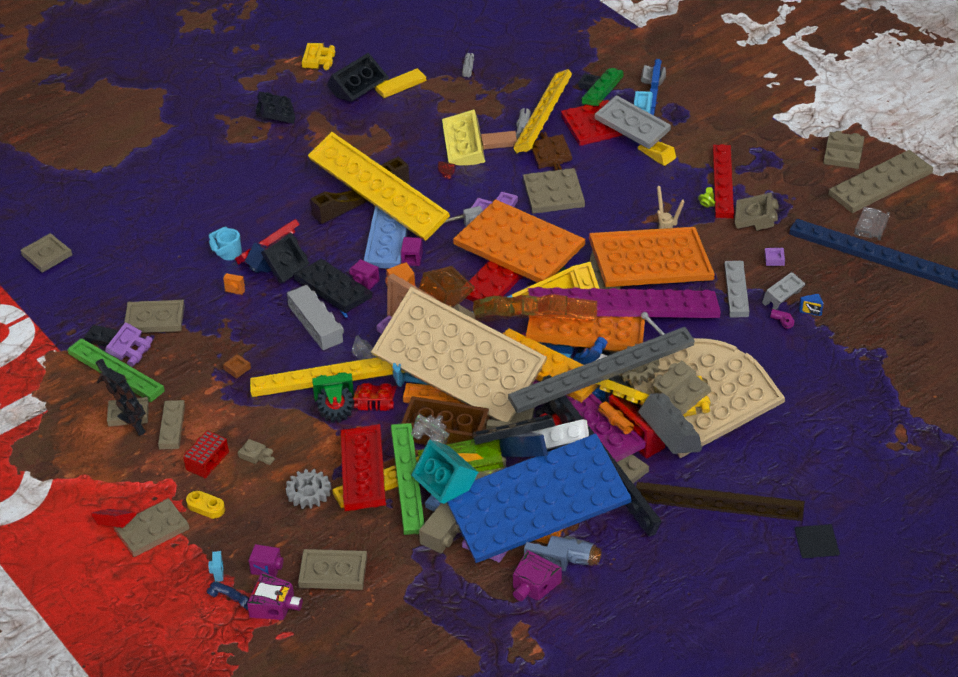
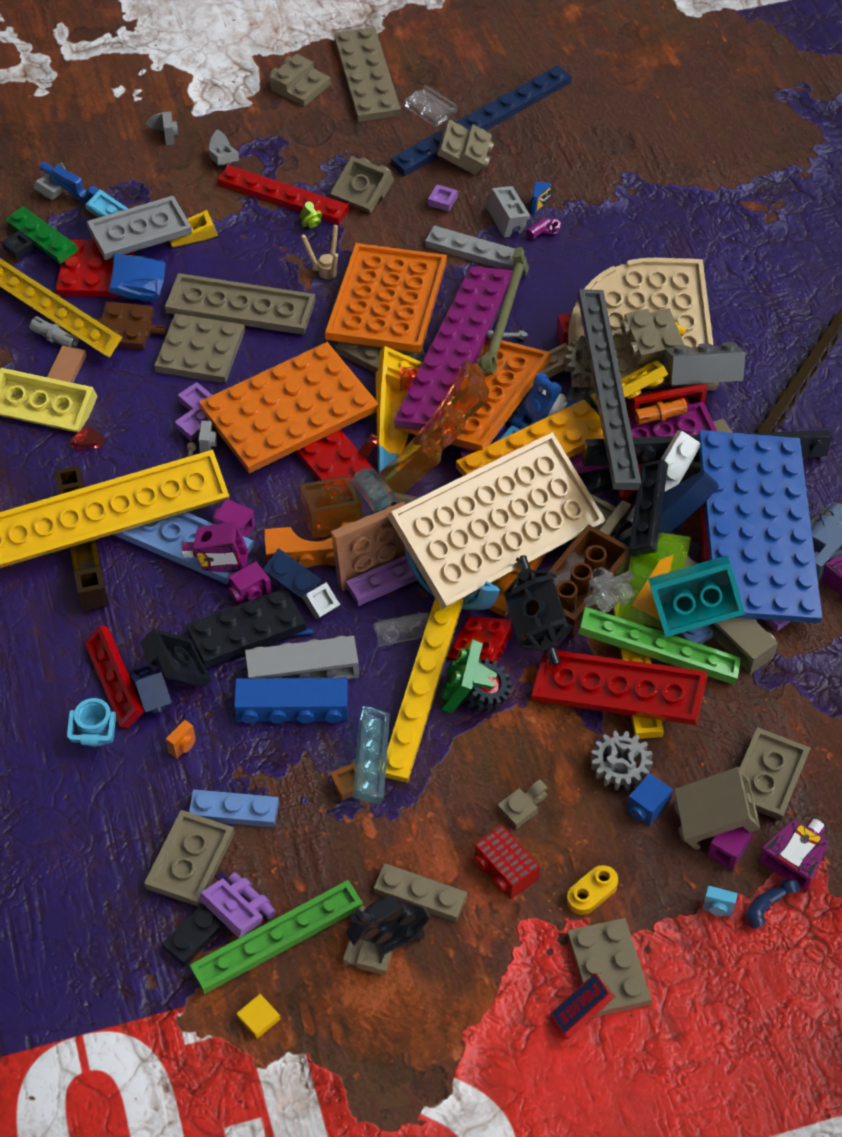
camera: 70 degrees left, 10 degrees up
none -> blue slope [108,253,166,302]
none -> light grey plate [146,112,178,145]
none -> dark tan plate [165,273,316,335]
none -> magenta torso [182,521,249,573]
none -> medium blue plate [189,789,279,828]
none -> light grey plate [209,129,239,166]
none -> blue brick [235,678,348,724]
none -> yellow tile [237,994,281,1039]
none -> dark blue plate [263,548,322,600]
none -> plate [302,582,340,619]
none -> clear light blue plate [350,468,397,513]
none -> clear light blue plate [353,706,390,805]
none -> clear red tile [357,433,379,458]
none -> clear red tile [400,367,417,392]
none -> dark tan plate [437,119,494,176]
none -> olive hinge [477,247,529,374]
none -> black plate [504,555,573,668]
none -> blue brick [627,773,673,826]
none -> dark tan panel [674,767,760,850]

